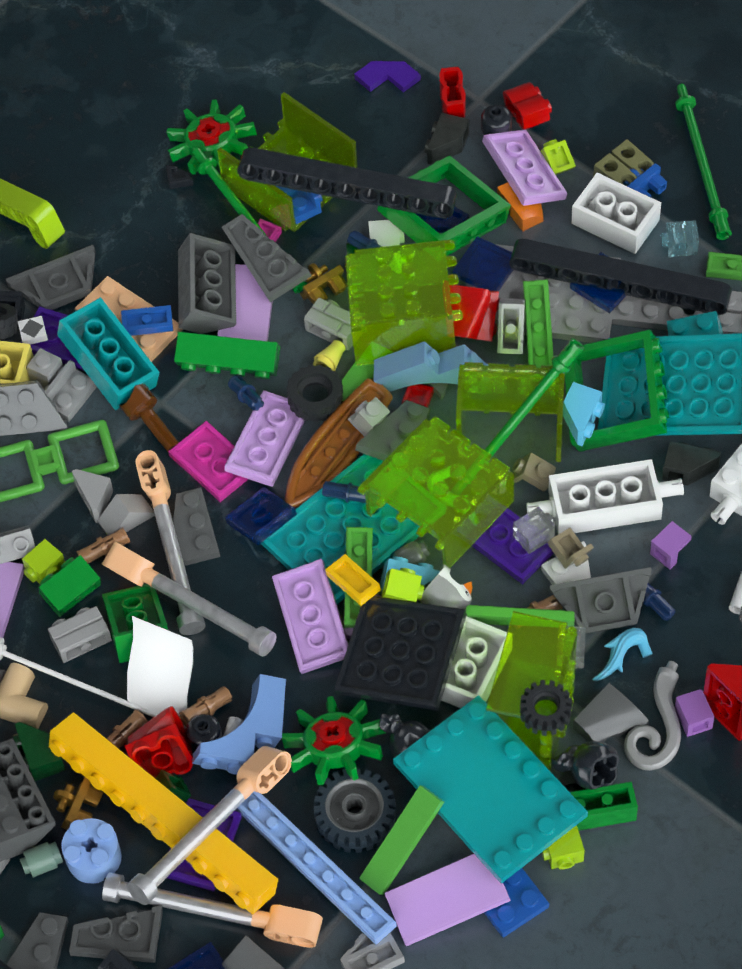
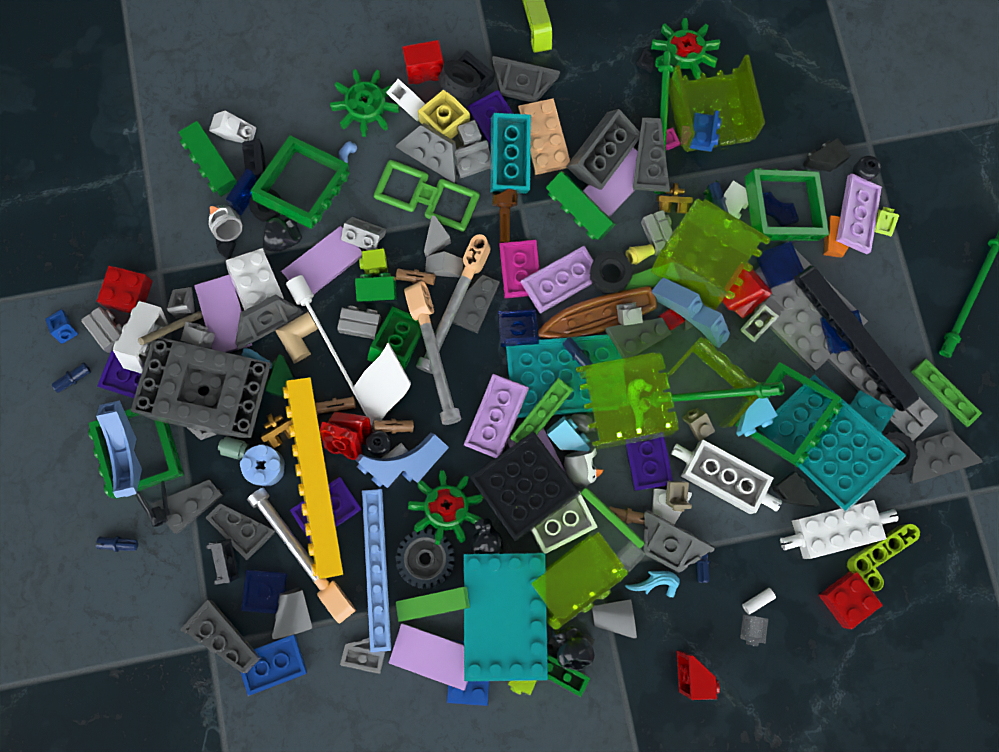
camera: 30 degrees right, 20 degrees up
white tile [18,316,48,345] -> none
blue plate [121,305,173,336] -> none
piece [127,746,292,905] -> none
dark green plate [155,770,191,803] -> none
dark blue axle [228,375,264,411] -> none
black beam [237,147,457,219] -> none
yellow tile [325,554,381,606] -> none
dark purple tile [354,61,421,93] -> none
lime brick [381,568,424,602] -> none
red brick [439,67,466,118] -> none
red brick [503,82,552,130] -> none
clear brick [513,507,556,554] -> none
black tyre [520,680,572,736] -> none
bright green tile [523,279,554,379] -> none
white brick [572,173,661,254] -> none
olive hips [593,139,667,198] -> none
light grey plant [624,661,681,771] -> none
medium lavender panel [650,521,691,569] -> none
clear light blue brick [661,220,699,257] -> none
medium lavender panel [675,689,714,737] -> none

